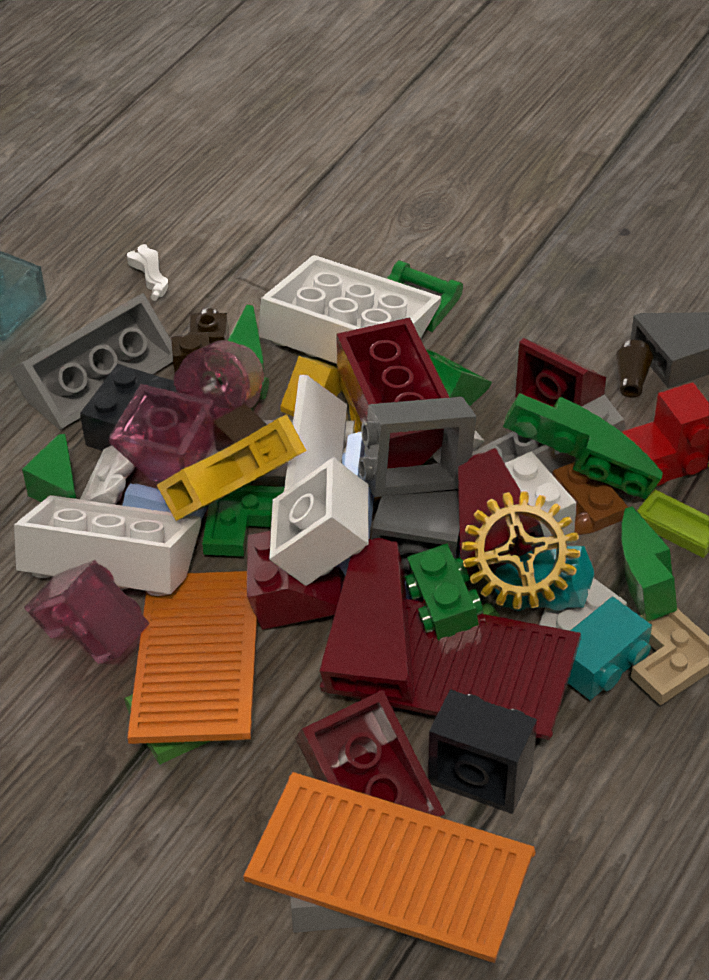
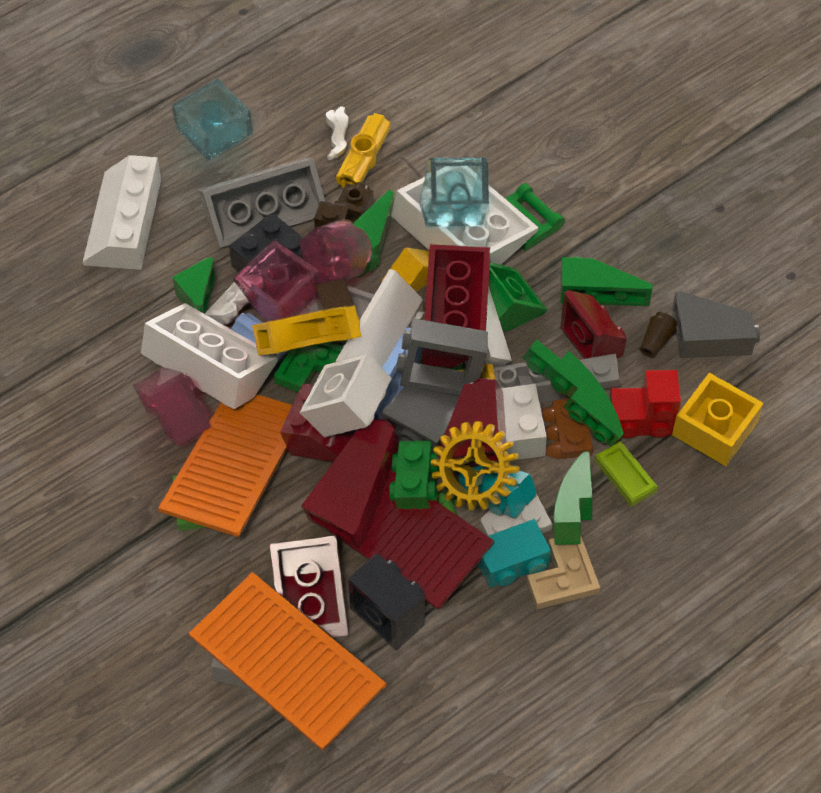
camera: 20 degrees right, 10 degrees up
none -> yellow piece [336,113,391,189]
none -> clear light blue slope [419,158,489,227]
none -> green slope [560,256,653,306]

